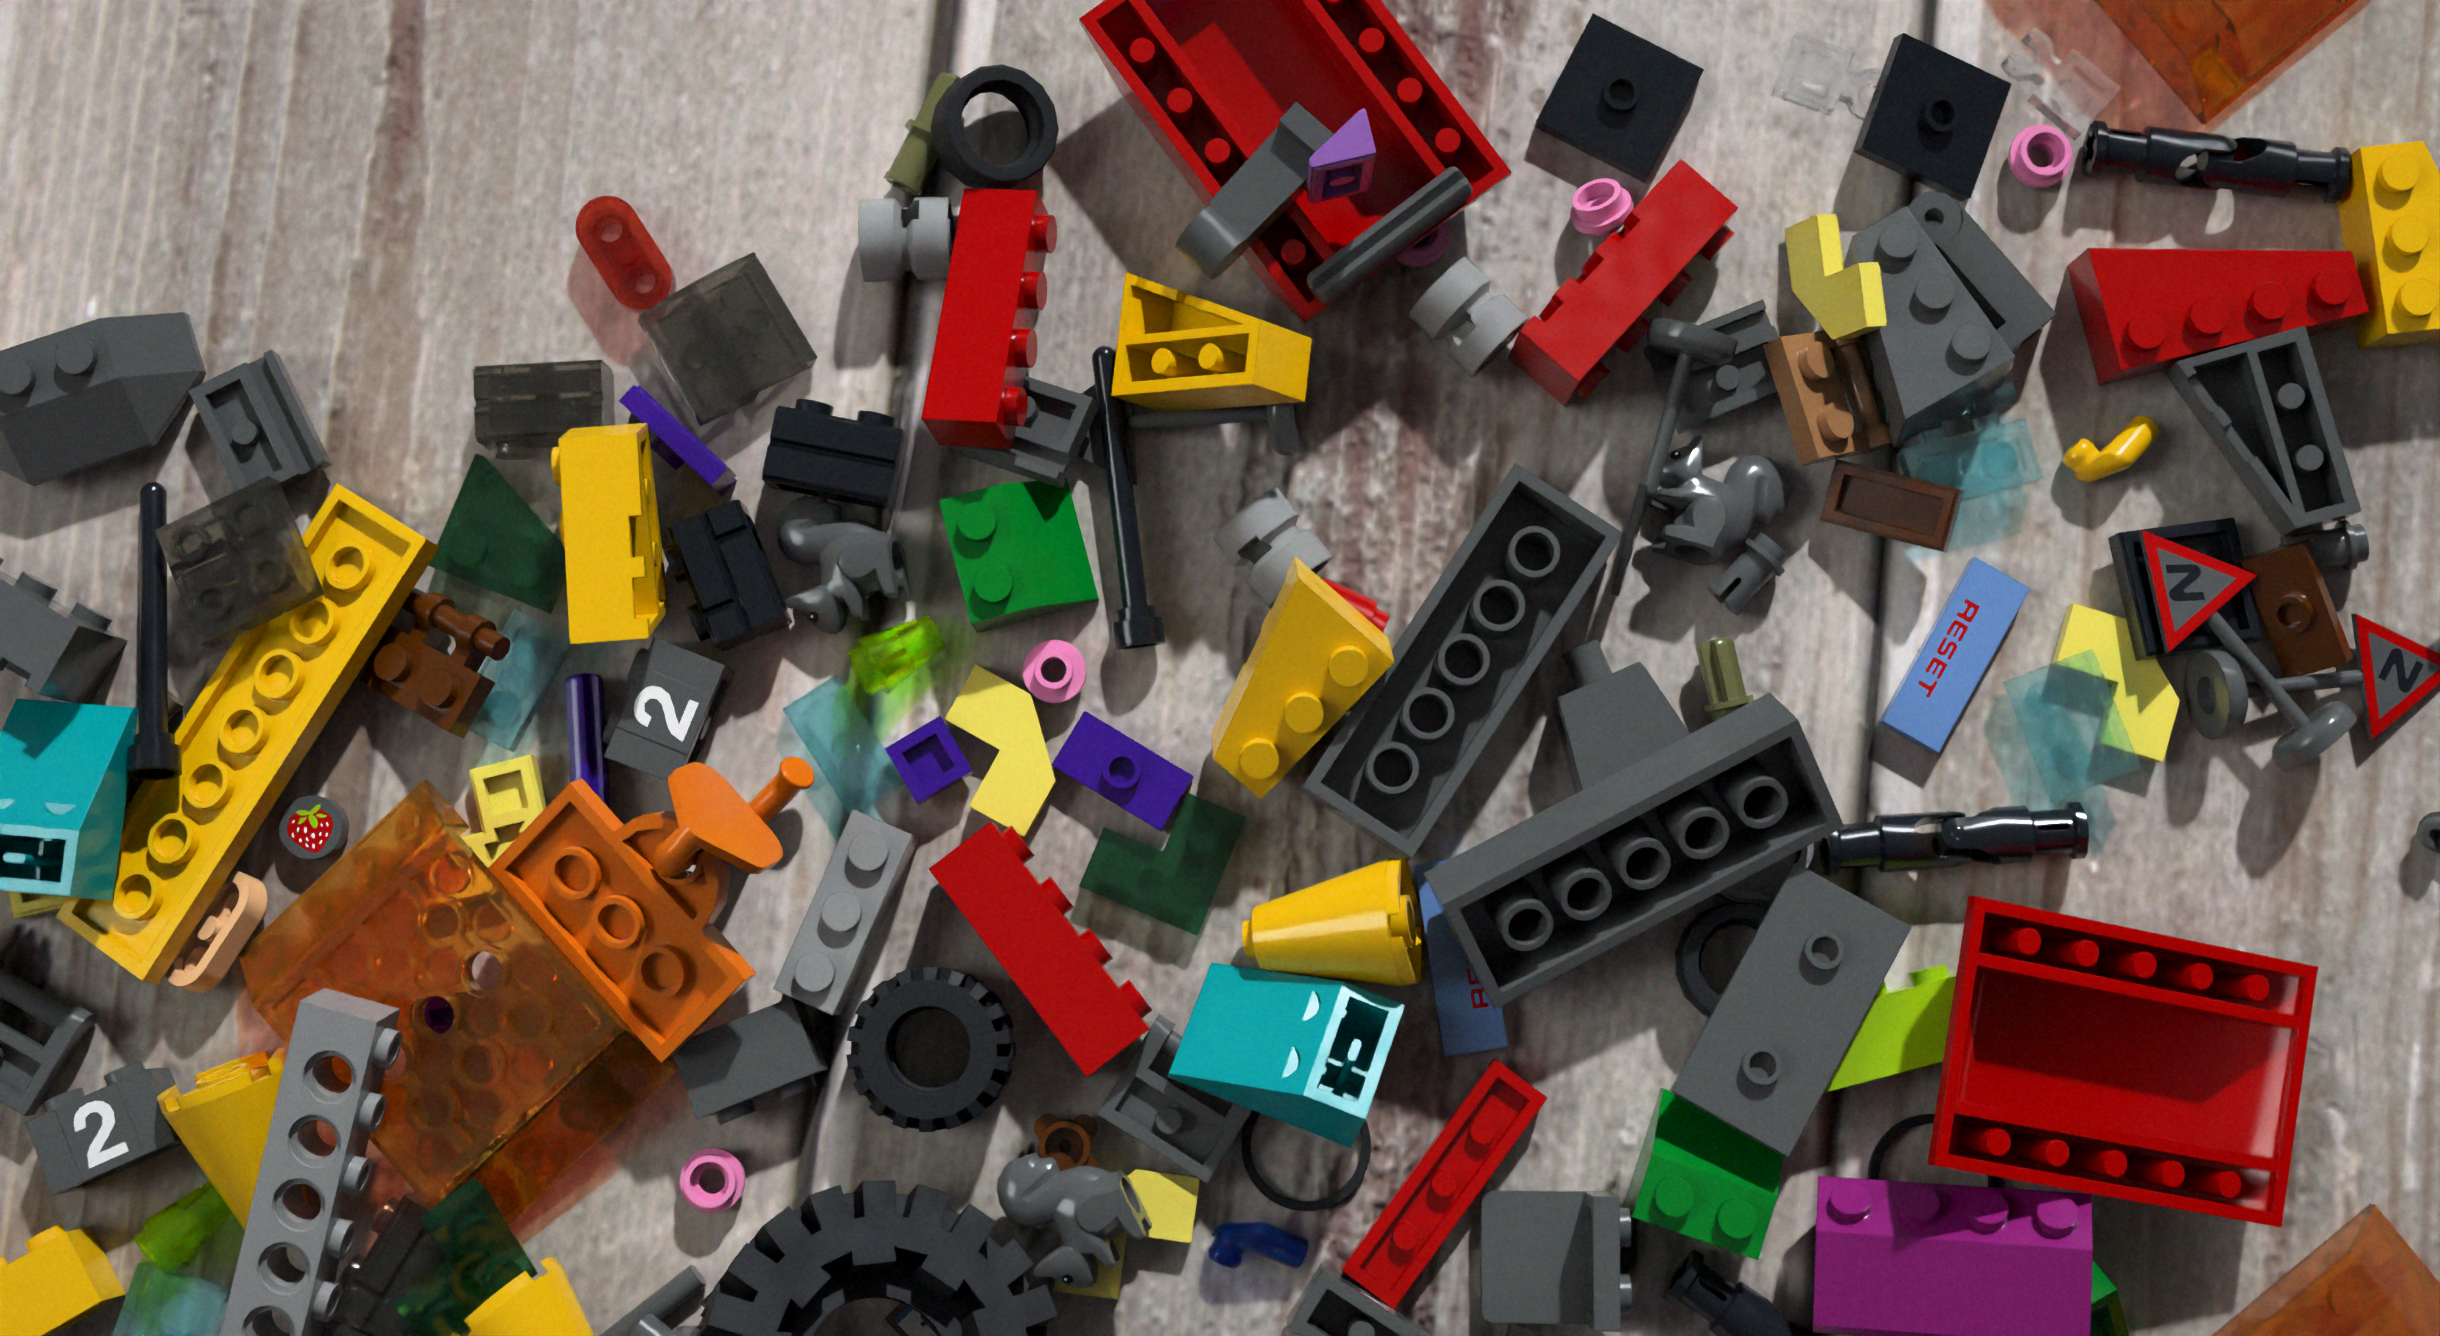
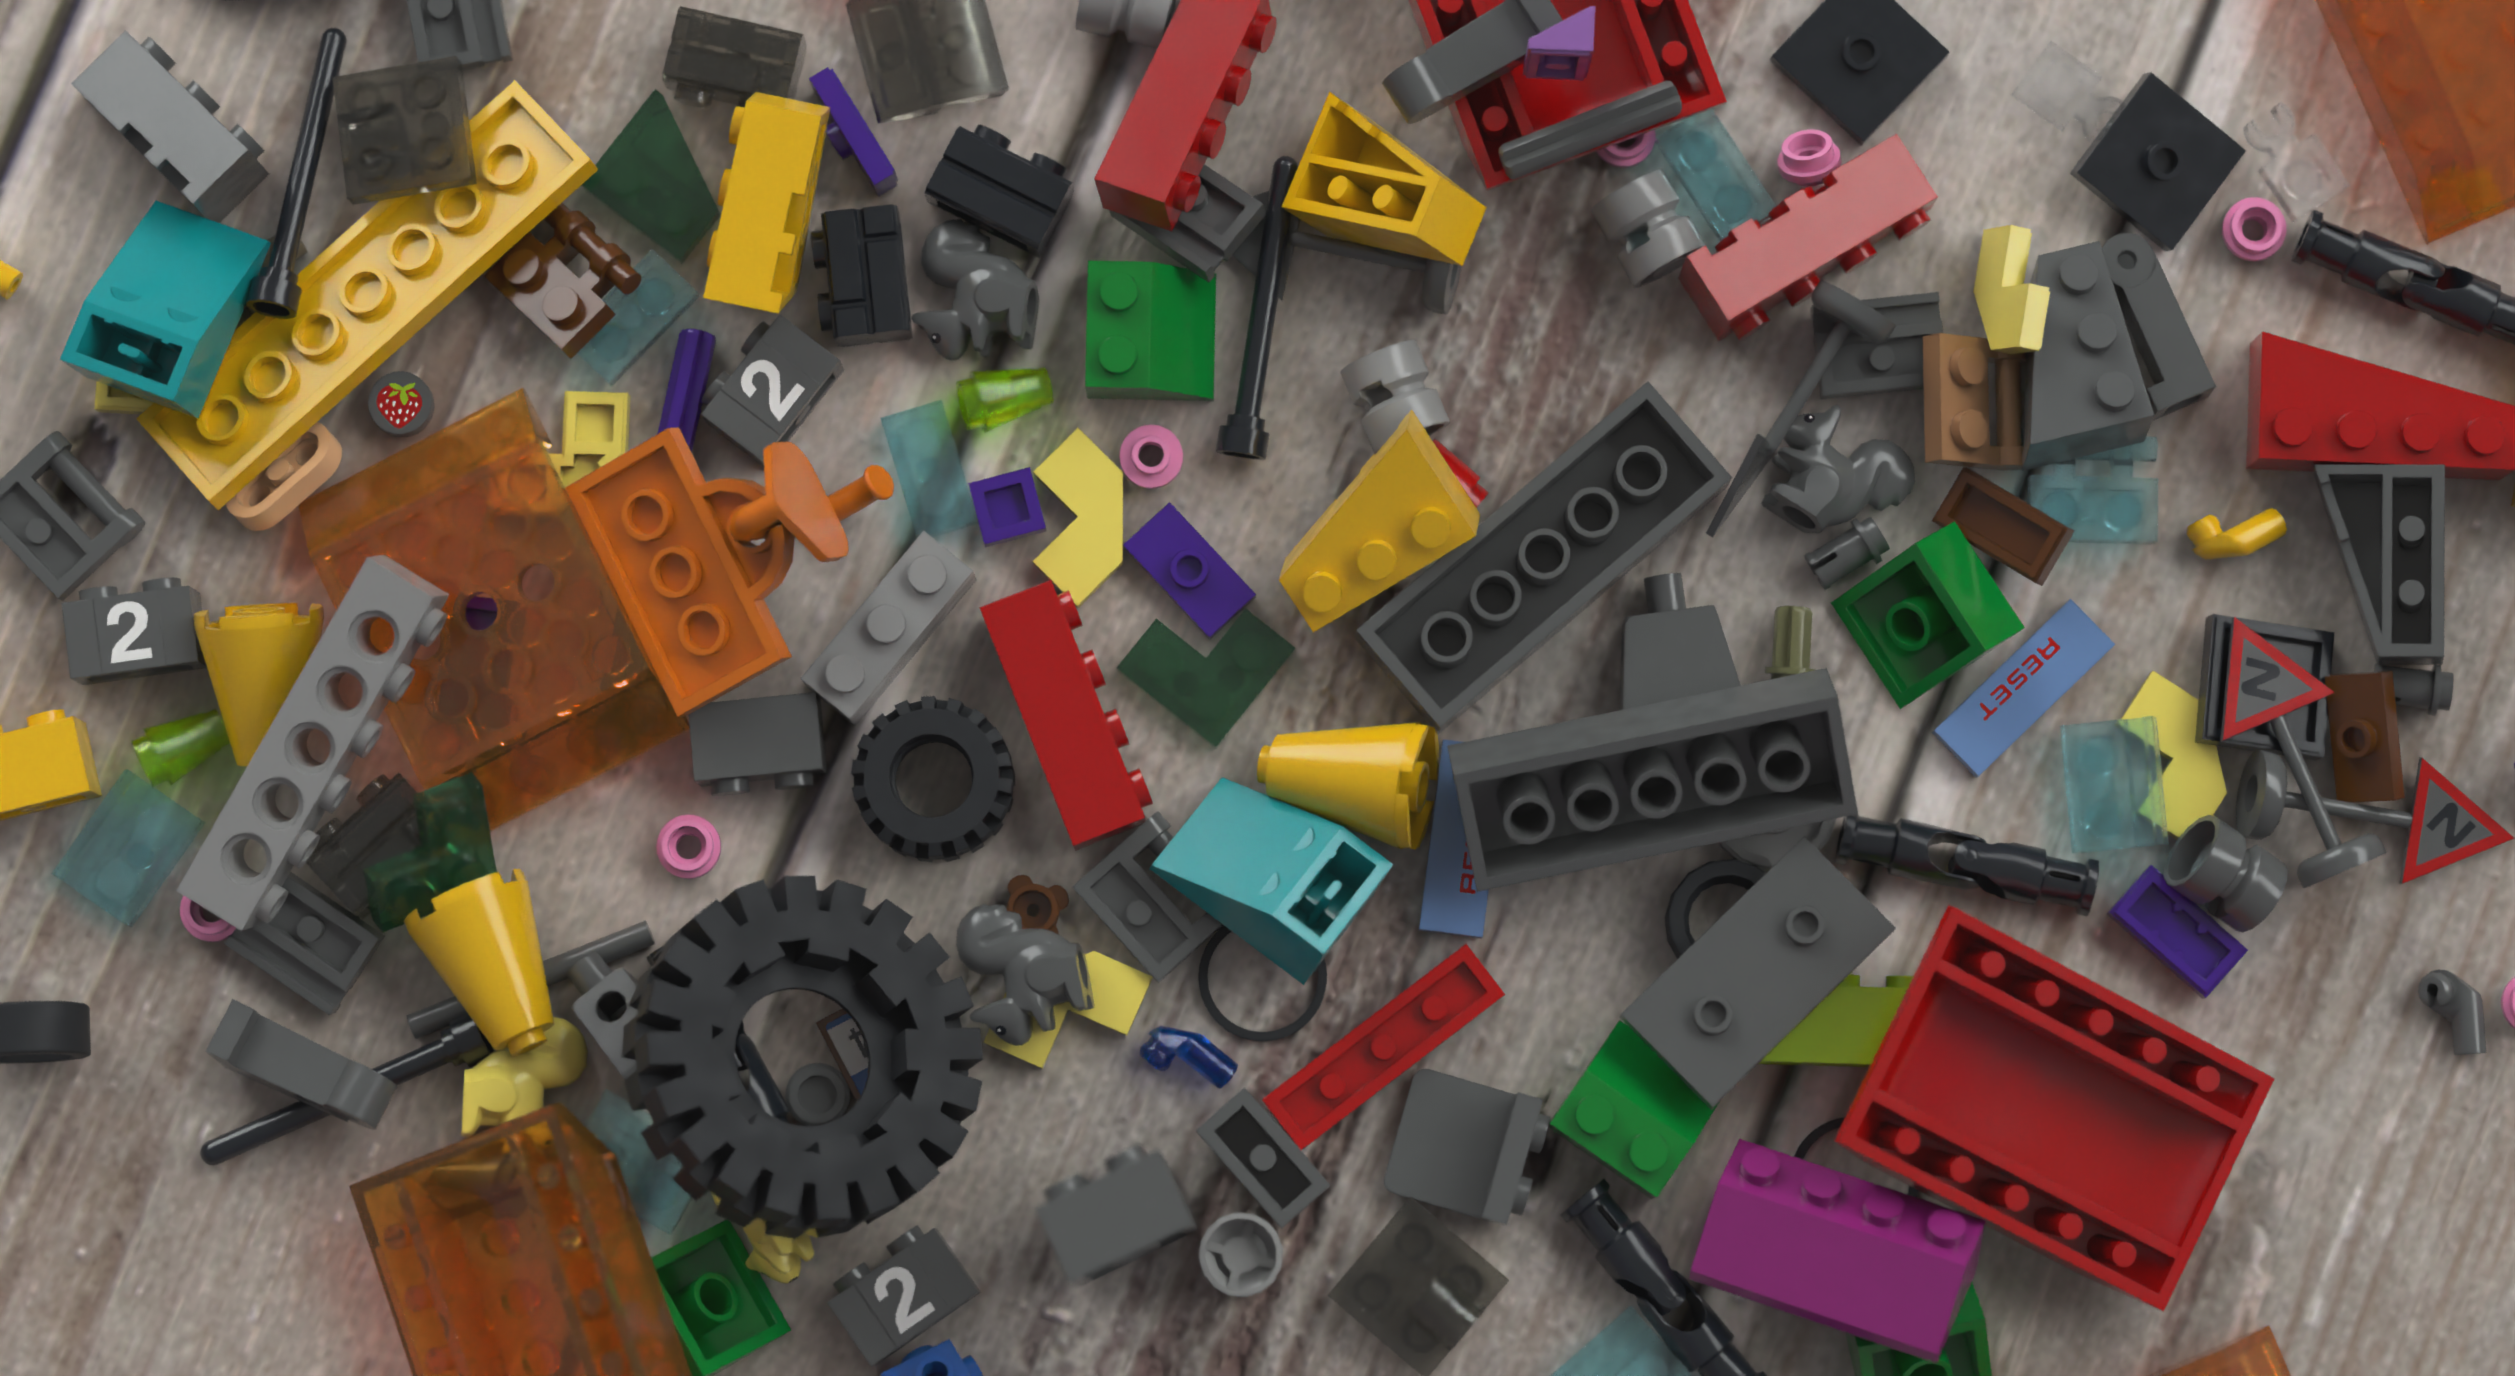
camera: 15 degrees right, 0 degrees up
none -> clear light blue plate [1655,109,1776,242]
none -> green slope [1831,521,2025,709]
none -> dark purple plate [2106,865,2248,999]
none -> dark grey wheel [2164,815,2288,933]

